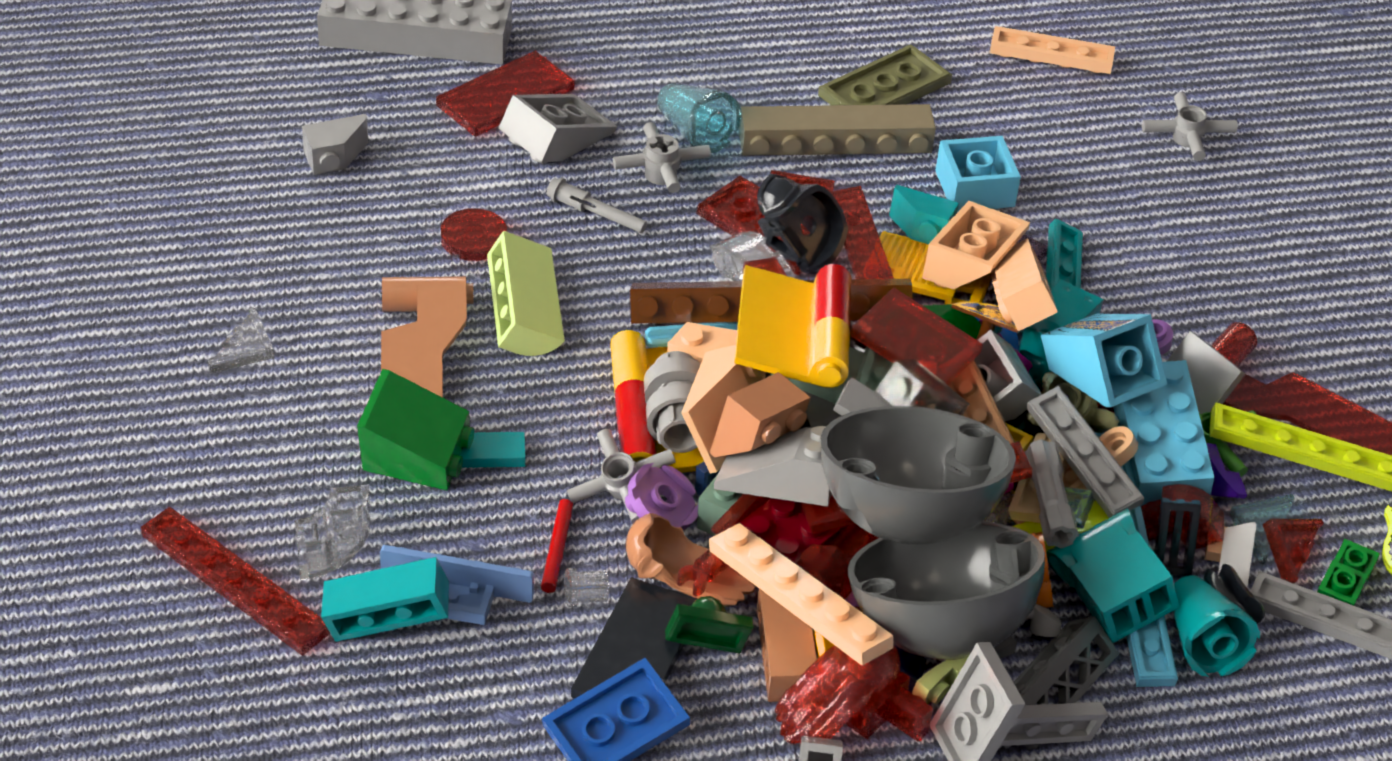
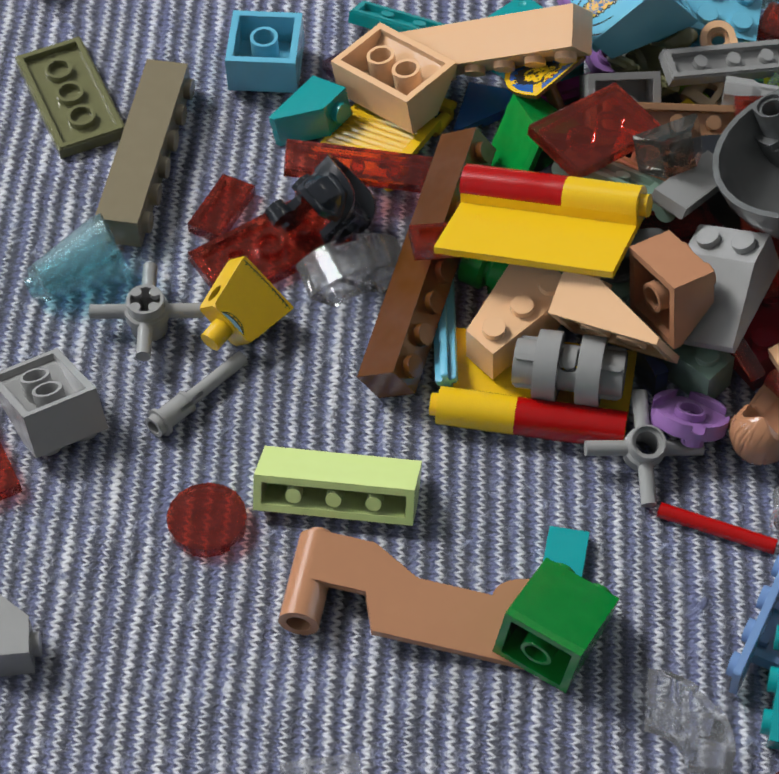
camera: 70 degrees left, 10 degrees up
none -> yellow torso [200,256,294,351]

